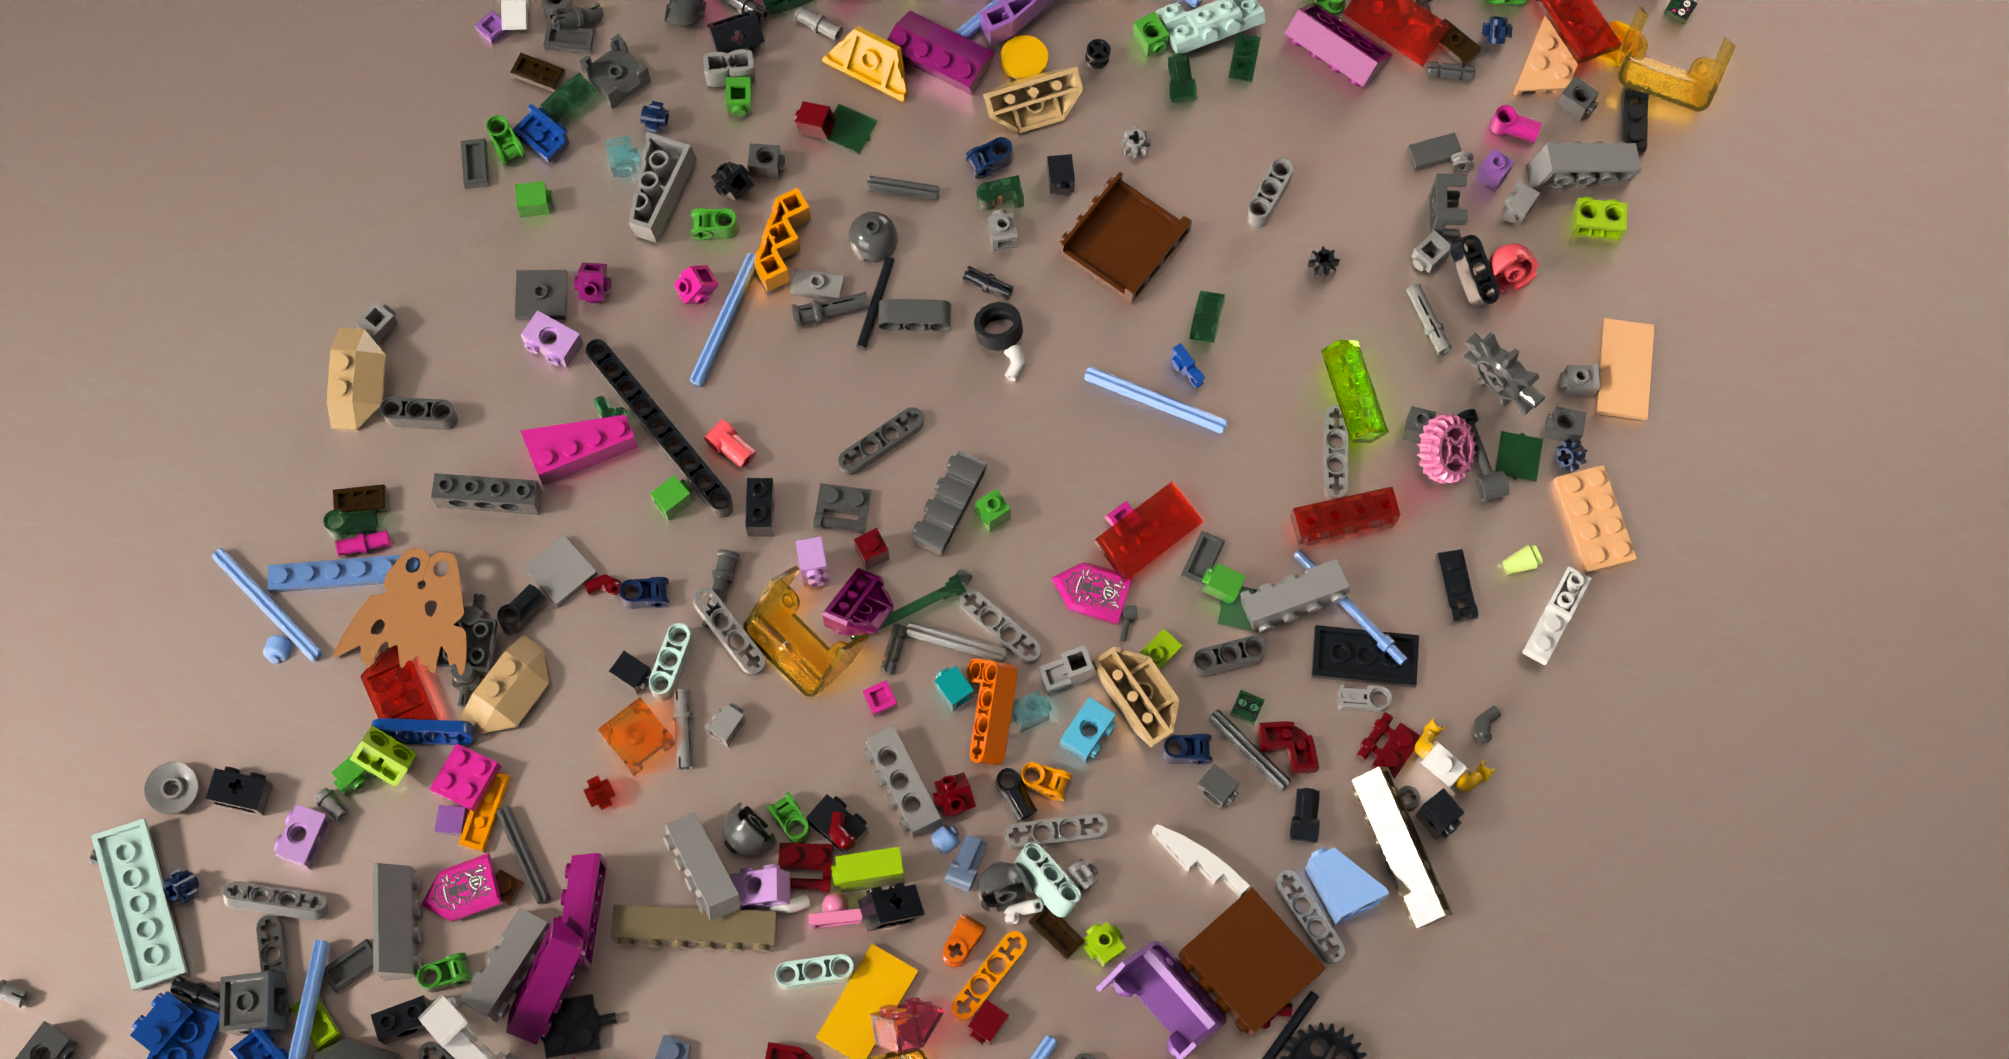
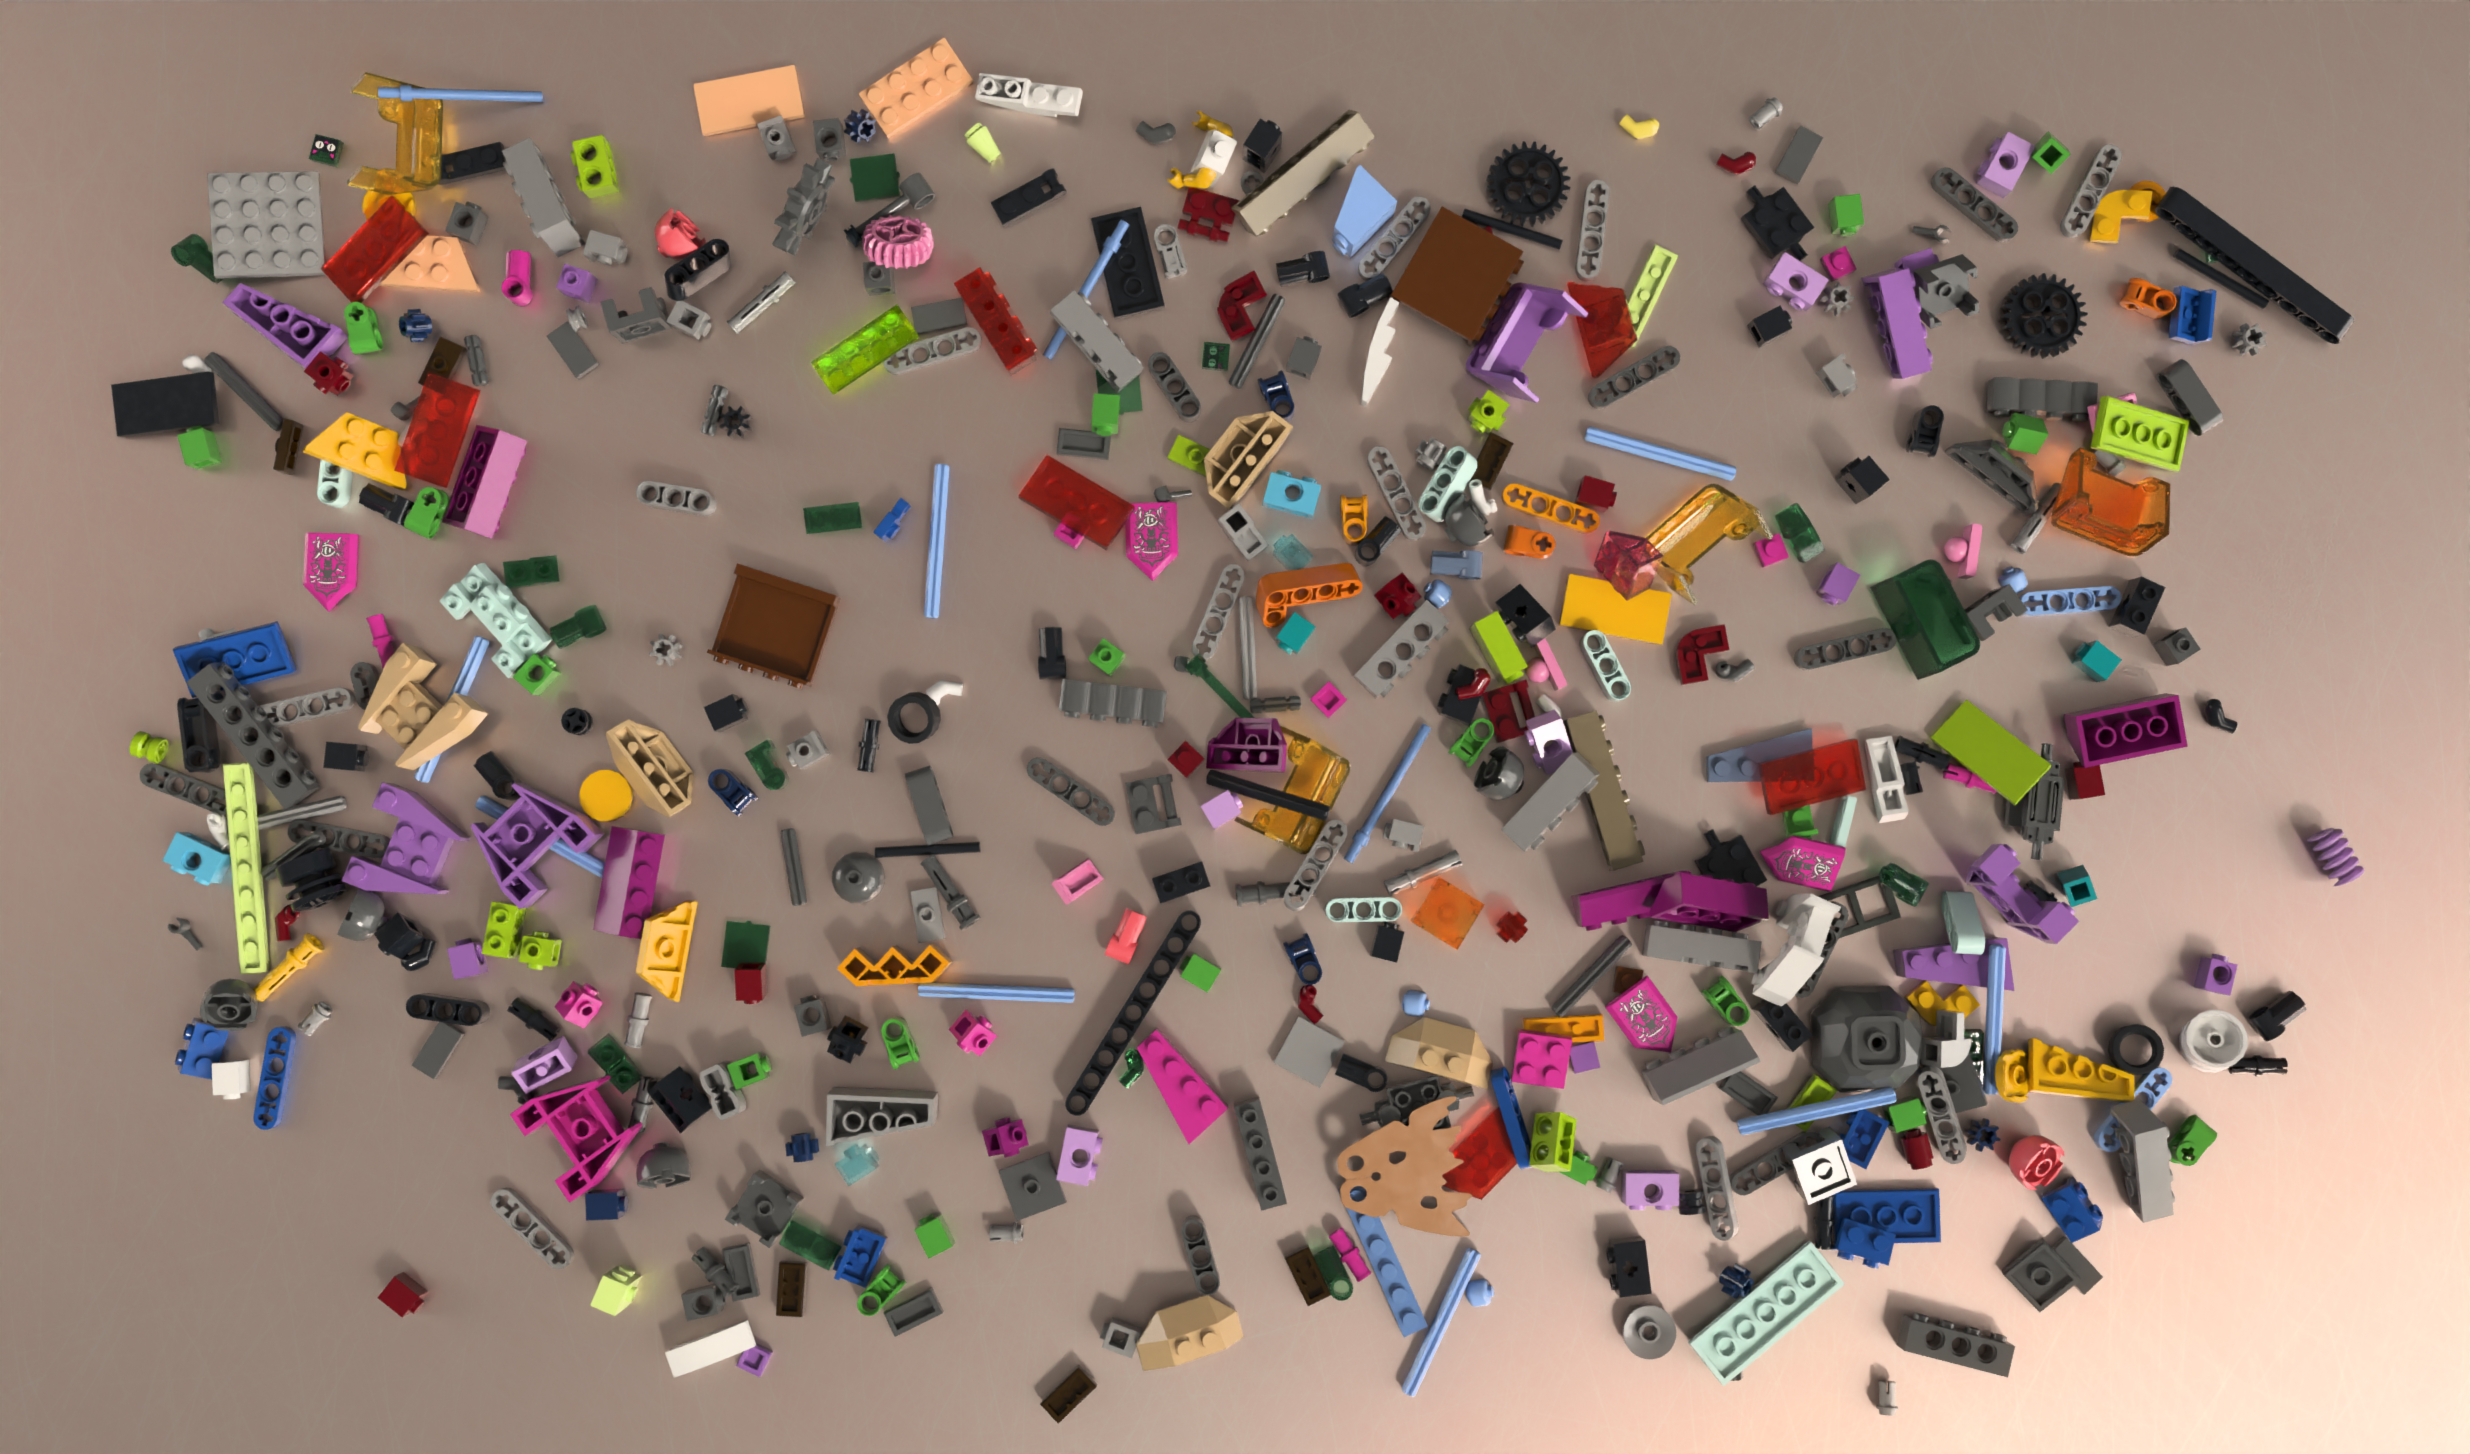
camera: 110 degrees left, 15 degrees up
none -> medium blue bar [378,85,543,102]
none -> dark grey axle [700,385,728,436]
none -> dark grey tile [911,298,967,334]
none -> light grey pin [989,1222,1024,1244]
none -> black piece [1038,627,1066,680]
none -> dark brown plate [1040,1365,1097,1424]
none -> bright pink tile [1051,858,1104,905]
none -> black axle [1206,770,1330,821]
none -> black piece [1337,273,1393,318]
none -> medium blue bar [1343,724,1431,864]
none -> light blue piece [1402,990,1430,1017]
none -> black wheel [1679,1189,1706,1215]

